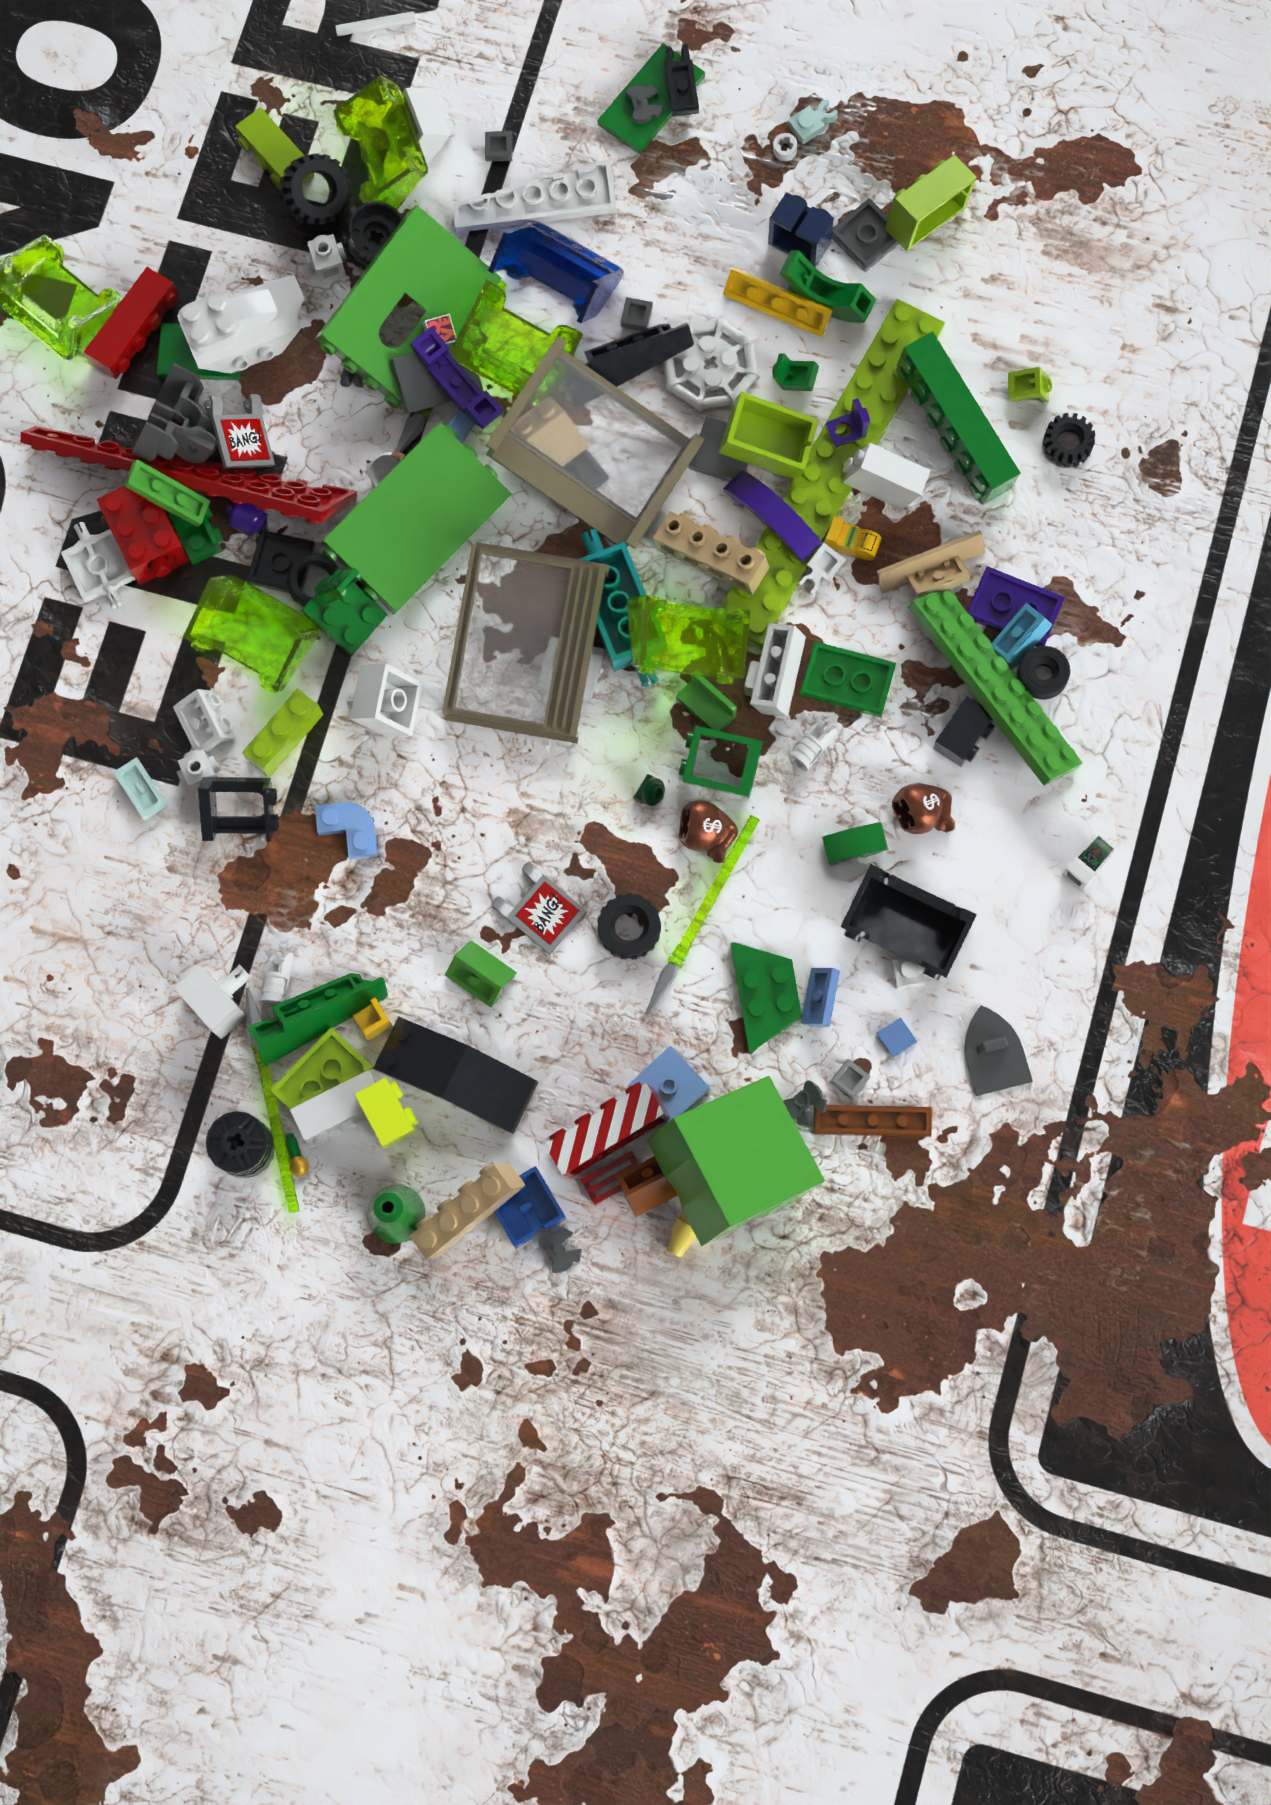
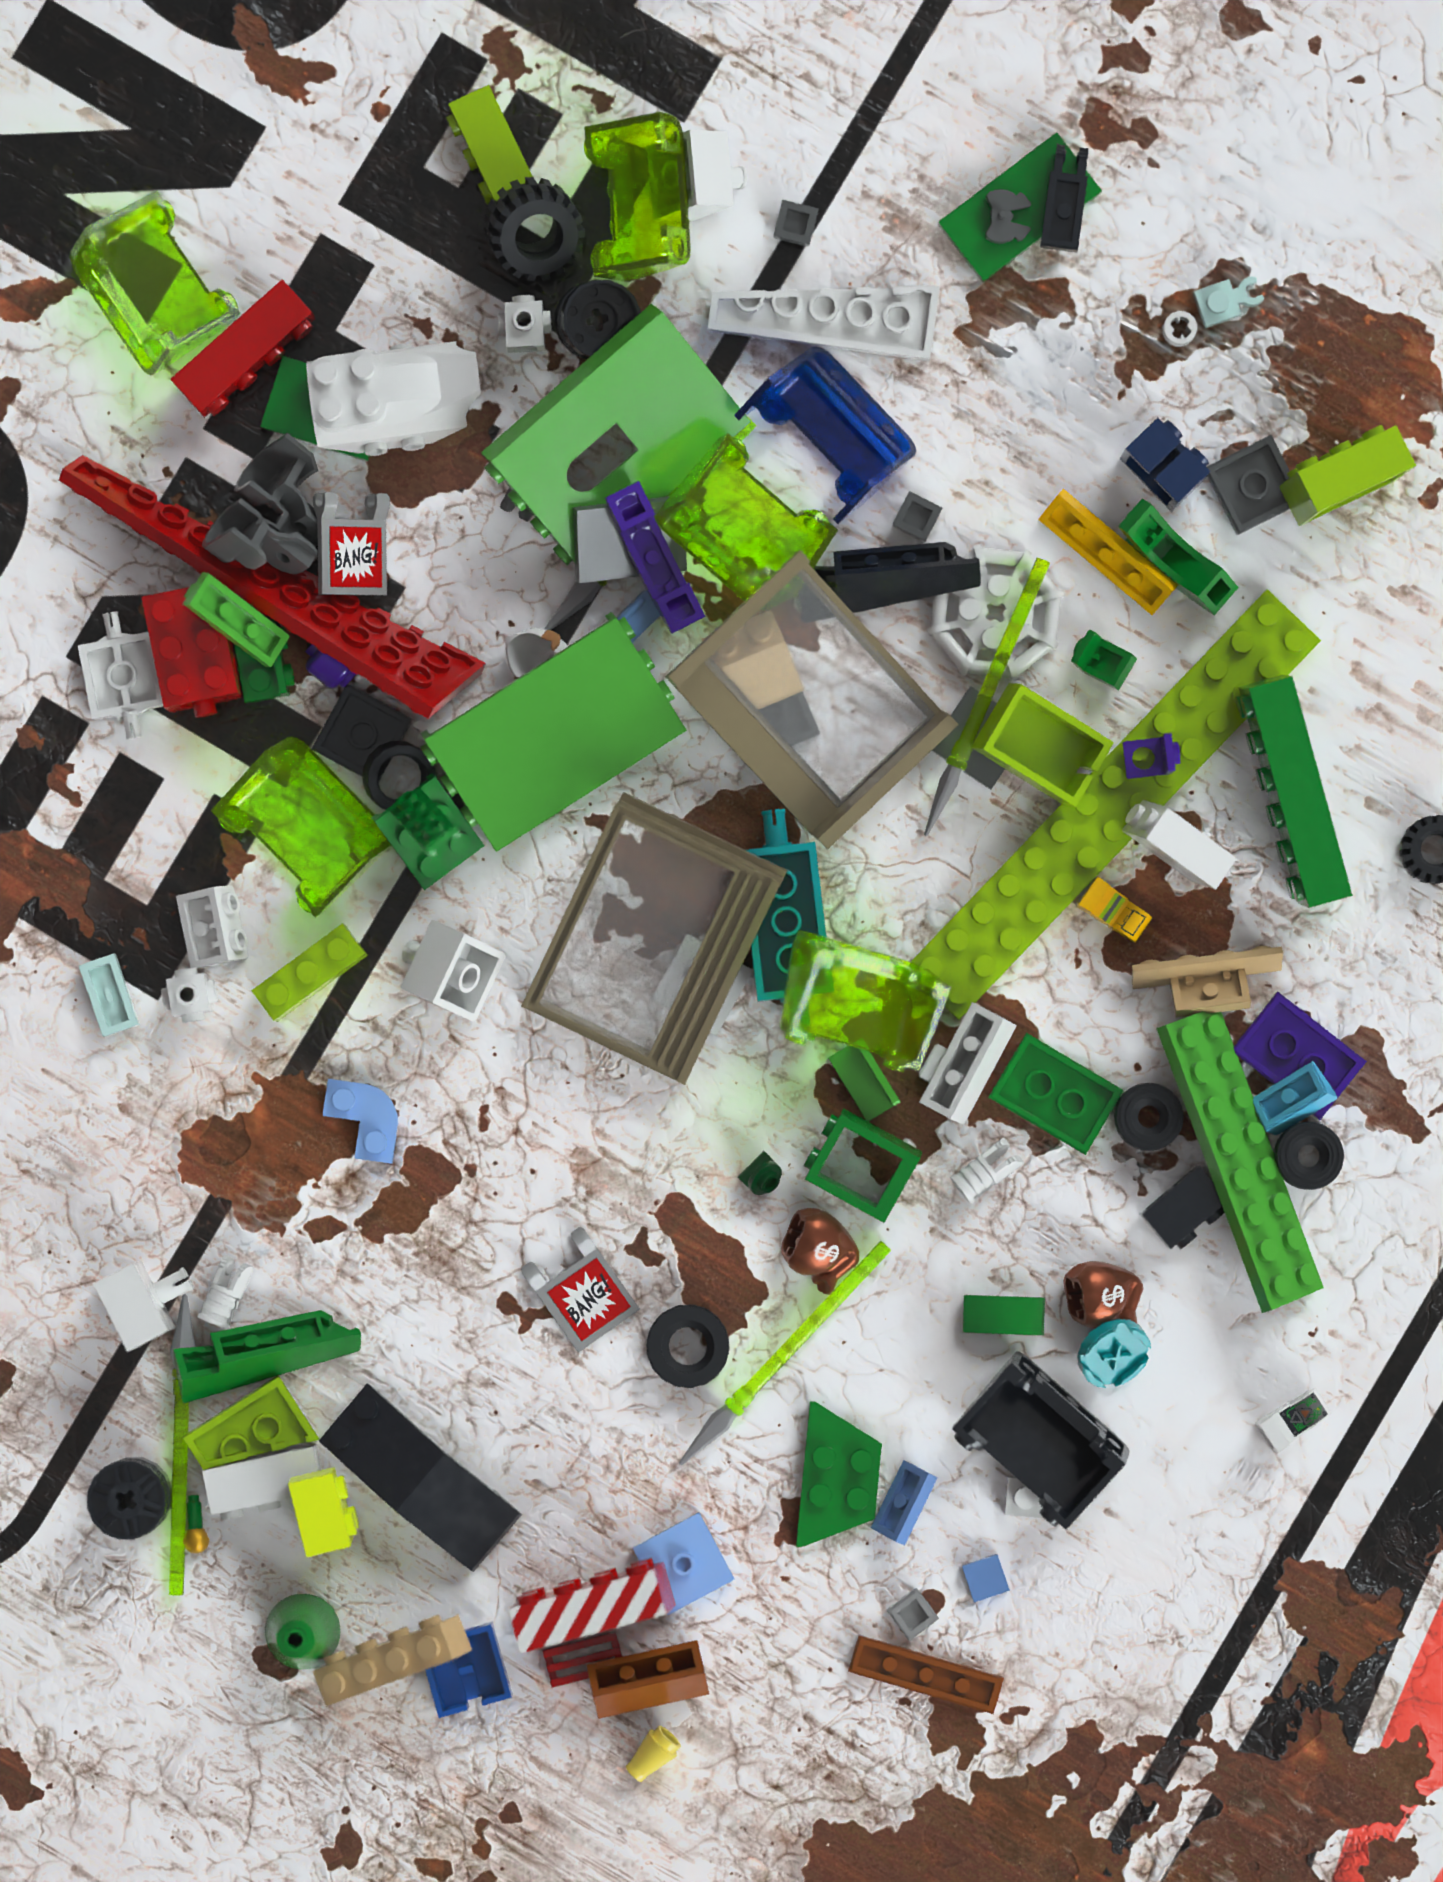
camera: 10 degrees right, 10 degrees up
black panel [198,777,279,842] -> none
yellow panel [353,997,393,1042] -> none
tile [422,314,458,344] -> none
bright green panel [445,941,517,1008] -> none
dark grey piece [538,1227,582,1274] -> none
bright green tile [646,1076,825,1247] -> none
tan brick [653,511,769,596] -> none
dark purple slope [723,470,822,562] -> none
dark grey piece [783,1080,827,1125] -> none
white plate [798,542,845,595] -> none
dark grey shield [965,1005,1033,1096] -> none
lime bracket [1008,367,1053,402] -> none
none -> clear neon green piece [924,557,1050,836]
none -> teal tile [1077,1319,1151,1388]
none -> black tyre [1114,1083,1184,1151]

